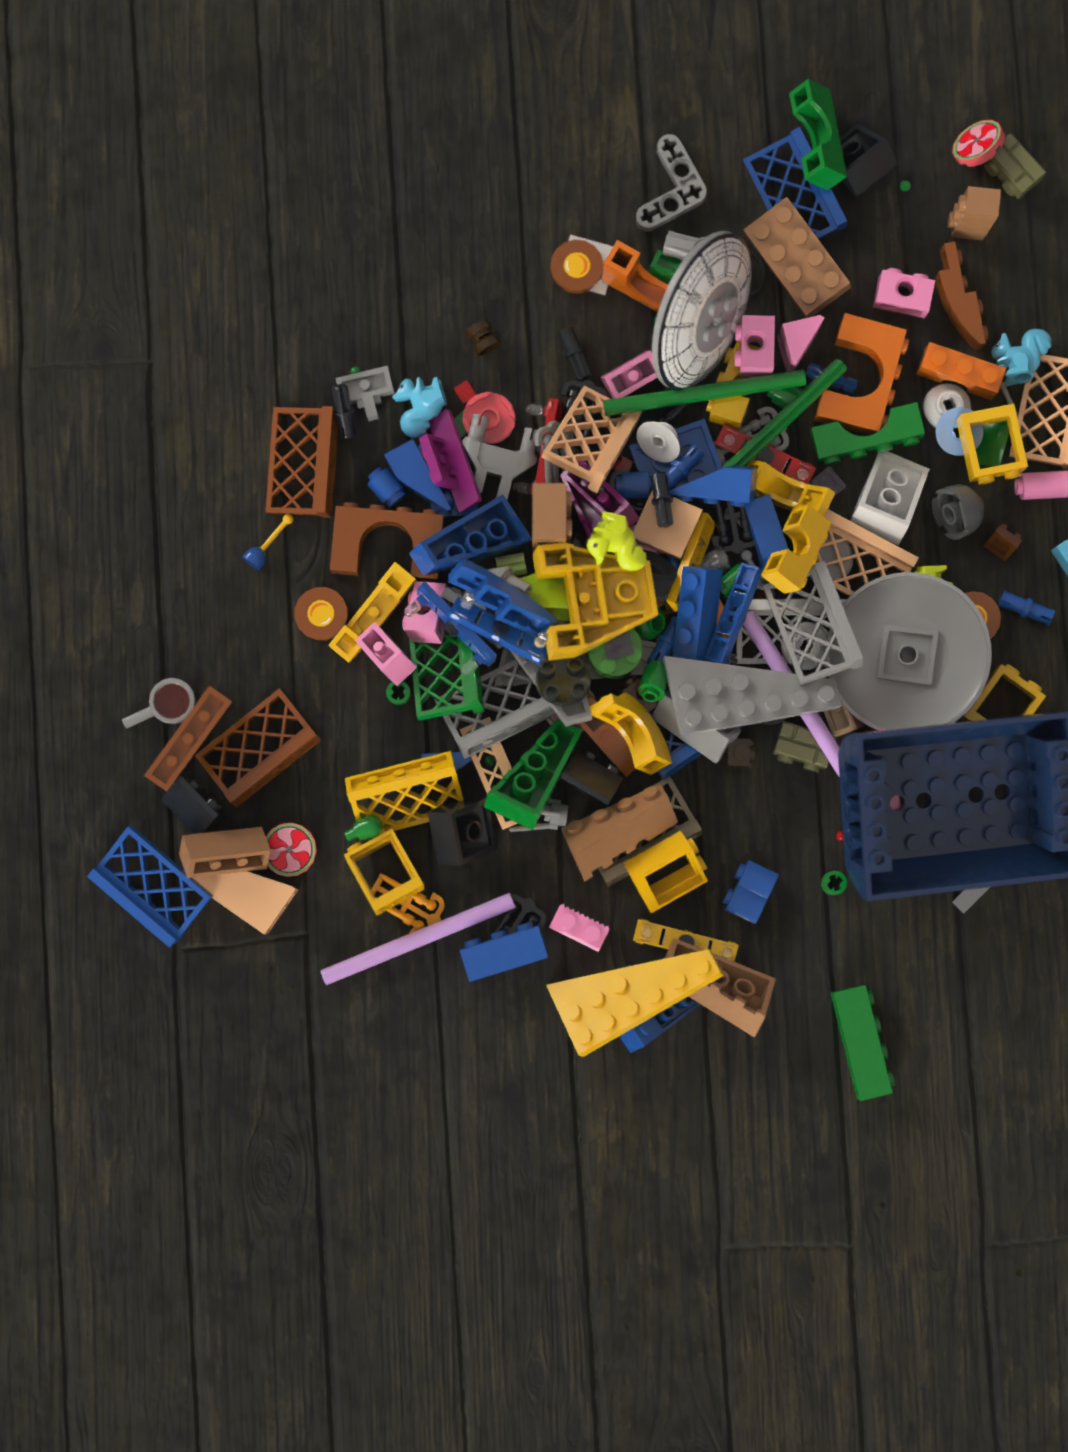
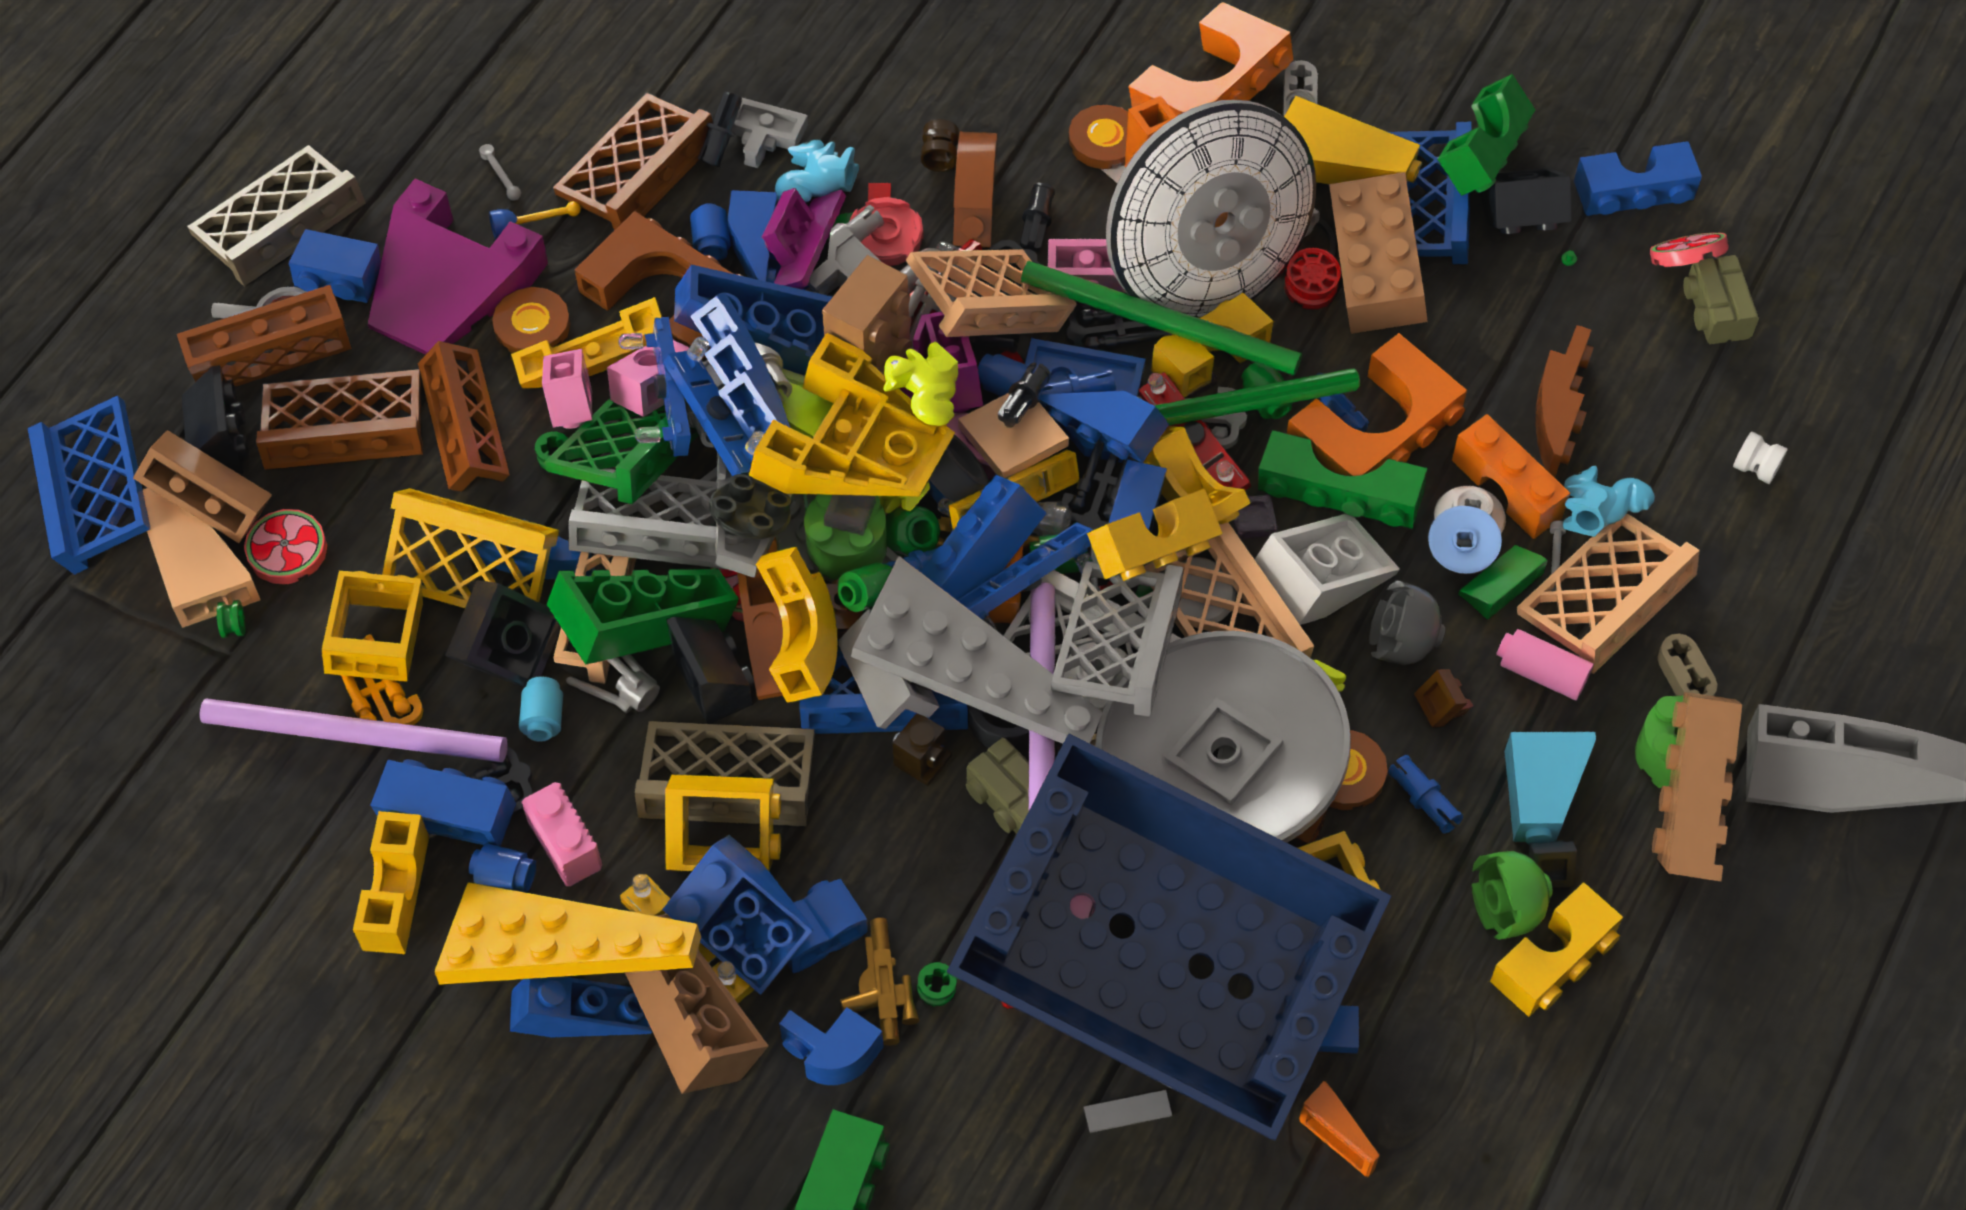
camera: 30 degrees right, 25 degrees down
green cylinder [345,815,382,841] -> none
medium nougat wedge [561,784,678,881] -> none
white piece [637,421,680,463] -> none
bright pink brick [735,315,775,376] -> none
bright pink slope [777,315,824,372] -> none
bright pink brick [873,268,935,318] -> none
medium nougat brick [948,186,1001,241] -> none
yellow window [956,404,1028,485] -> none
none -> dark tan fence [187,145,366,286]
none -> green bush [216,600,245,638]
none -> blue brick [289,229,381,303]
none -> yellow arch [353,811,429,954]
none -> magenta wedge [368,179,548,355]
none -> dark orange fence [418,341,510,492]
none -> blue brick [469,843,536,893]
none -> light grey hinge [479,144,521,201]
none -> medium azure brick [519,677,563,741]
none -> blue slope [662,835,814,995]
none -> blue brick [779,1007,884,1085]
none -> pearl gold piece [840,918,920,1046]
none -> dark orange arch [953,131,998,247]
none -> arch [1128,2,1293,116]
none -> yellow slope [1284,96,1422,184]
none -> red wheel [1284,248,1341,310]
none -> blue arch [1574,141,1702,216]

